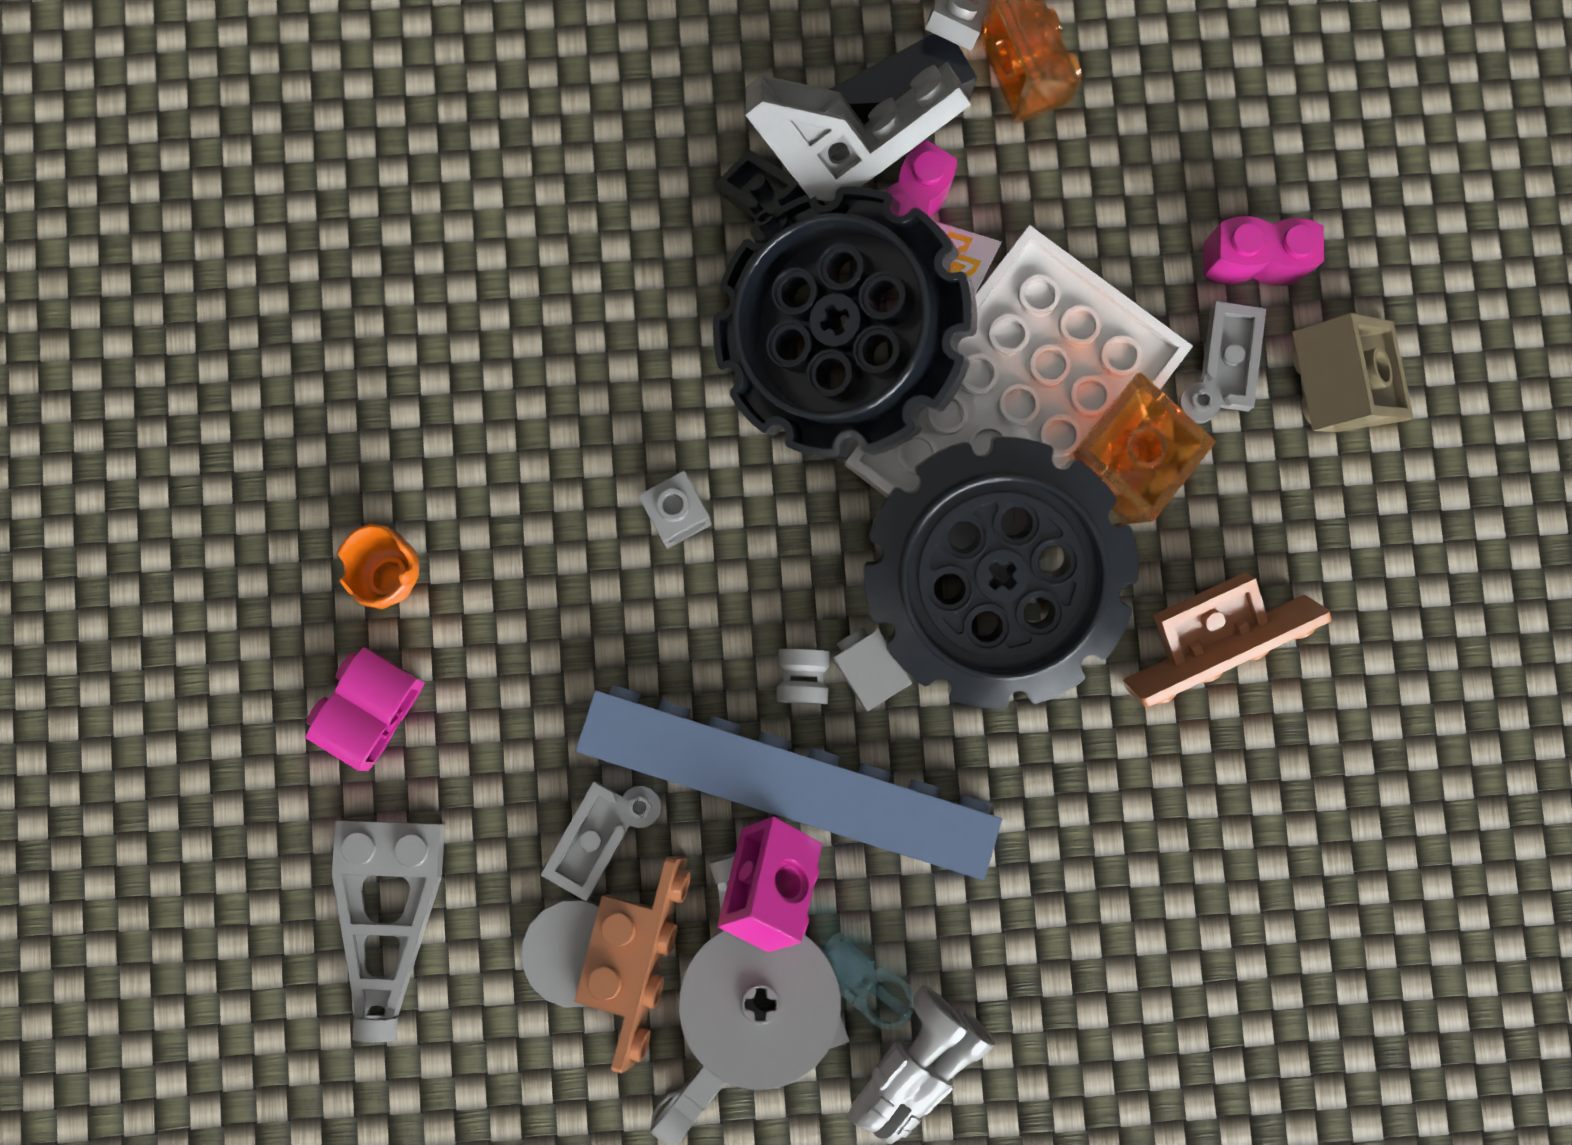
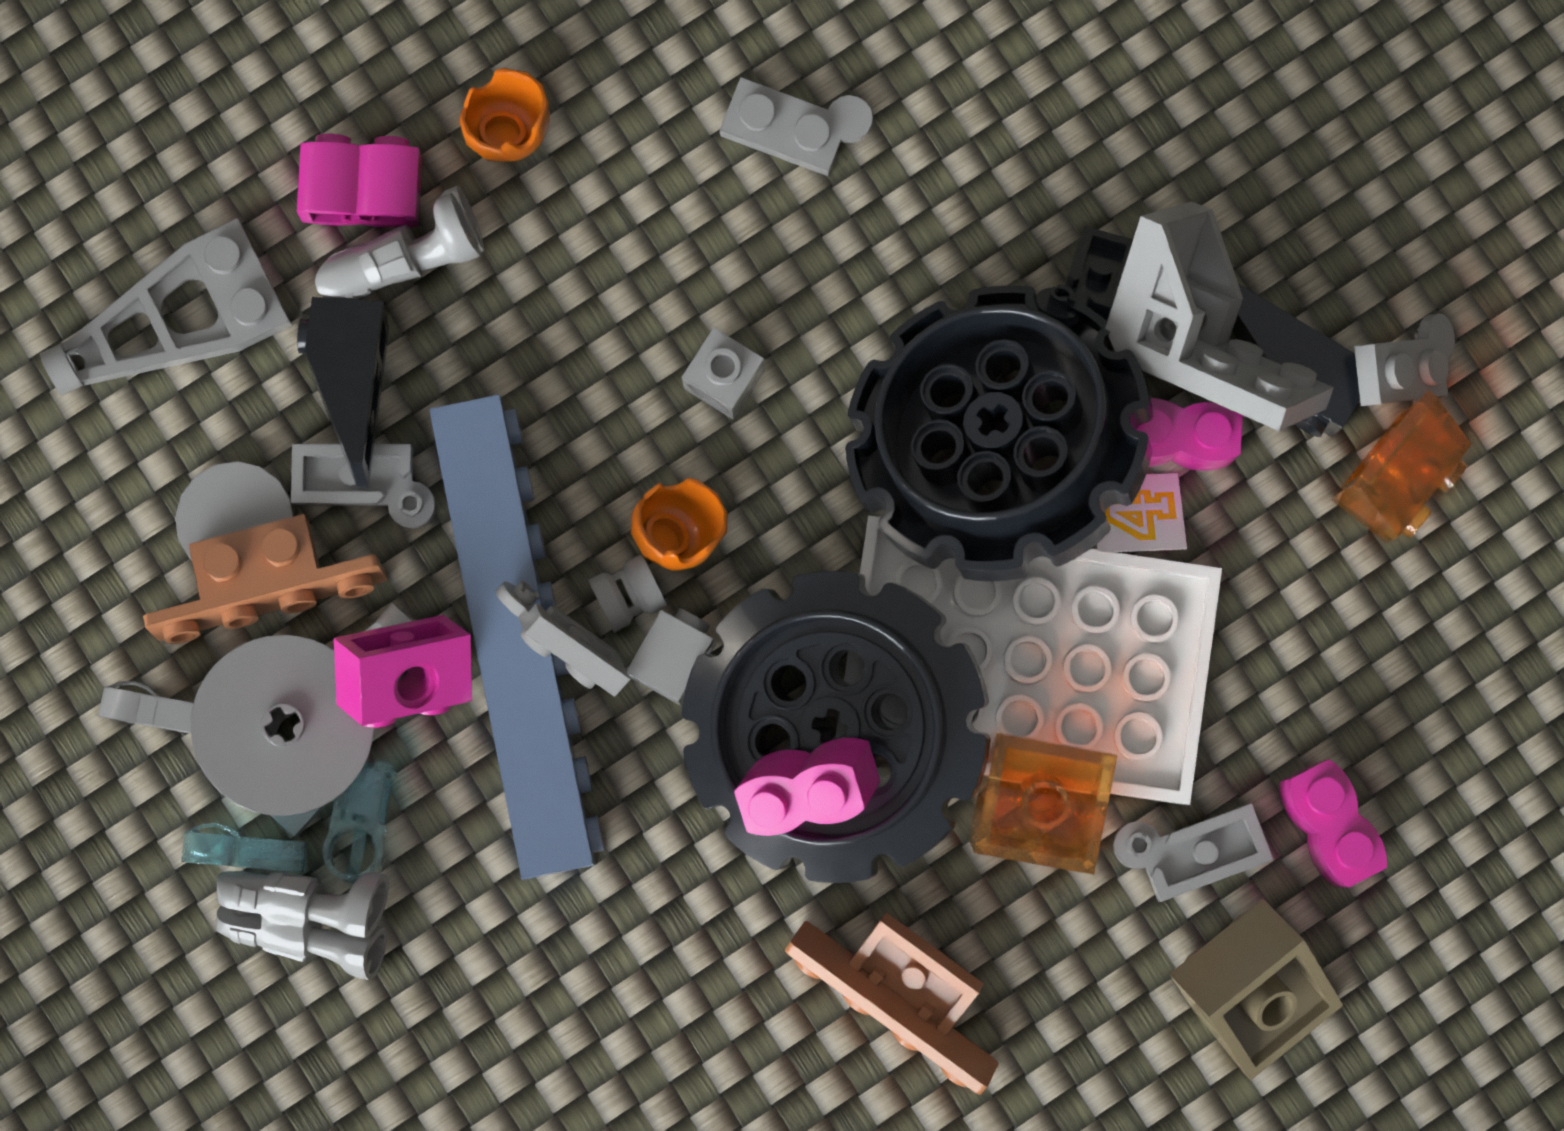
camera: 65 degrees right, 0 degrees up
none -> clear light blue piece [181,823,310,872]
none -> black slope [297,297,389,488]
none -> light grey piece [315,186,485,300]
none -> light grey hinge [495,580,631,697]
none -> orange hair [631,477,728,571]
none -> light grey hinge [720,77,873,176]
none -> brick [734,738,881,836]

